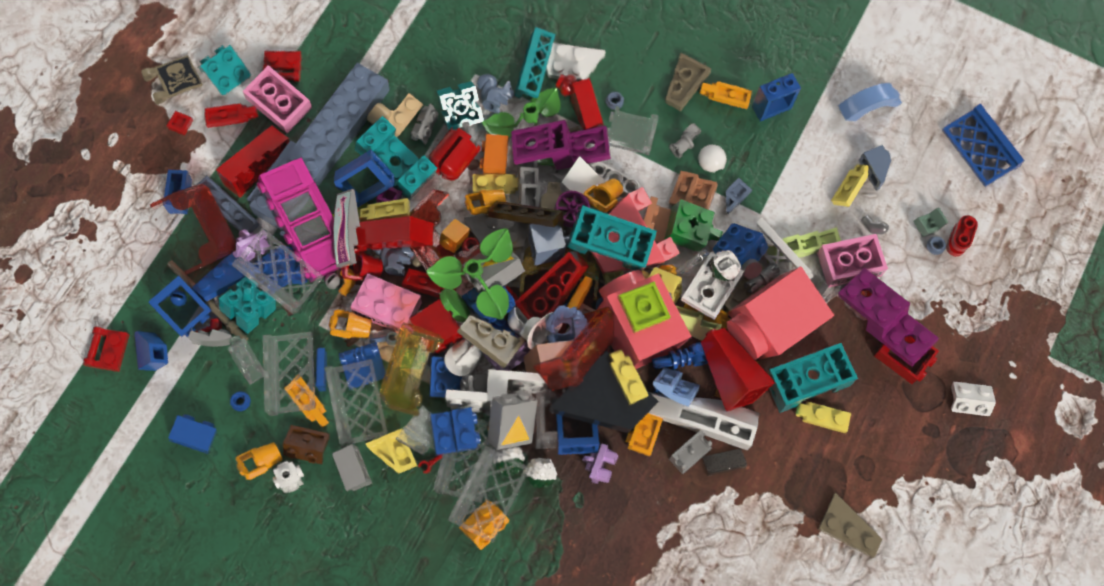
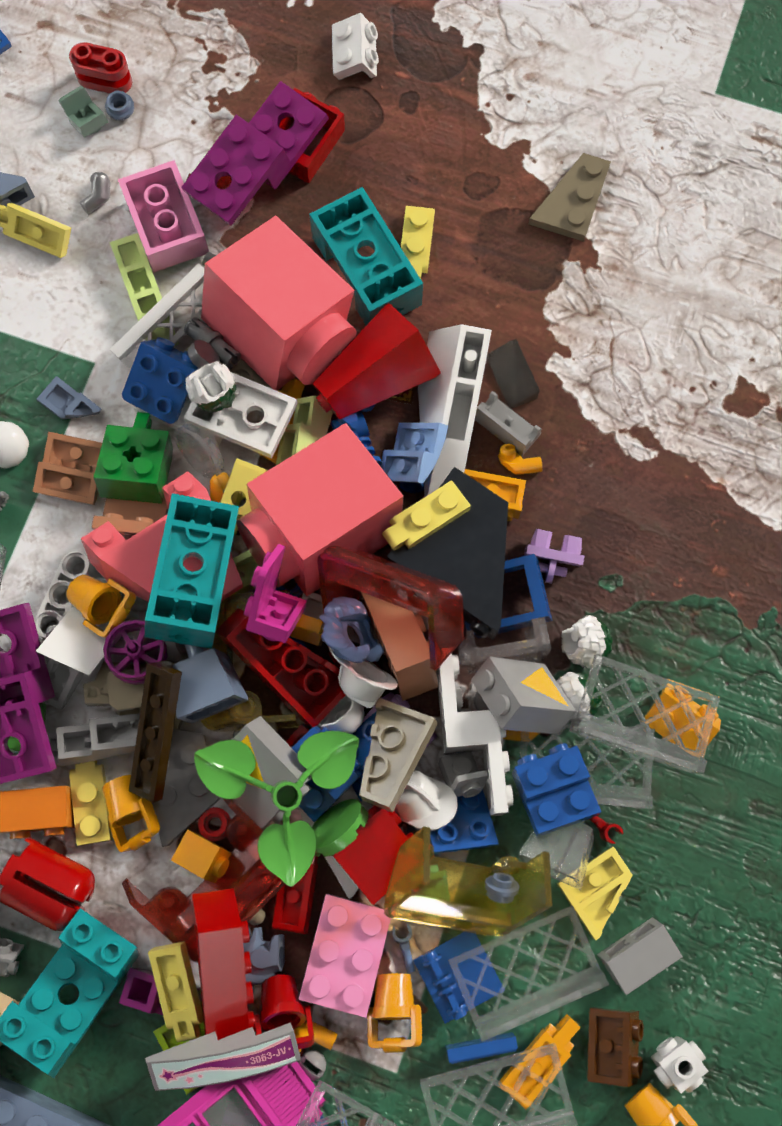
camera: 95 degrees left, 5 degrees up
blue window [334,149,394,207] -> none
lime tile [618,281,671,333] -> none
none -> dark pink bracket [244,544,307,643]
none -> sand blue plate [485,872,519,903]
none -> light orange arm [498,444,542,475]

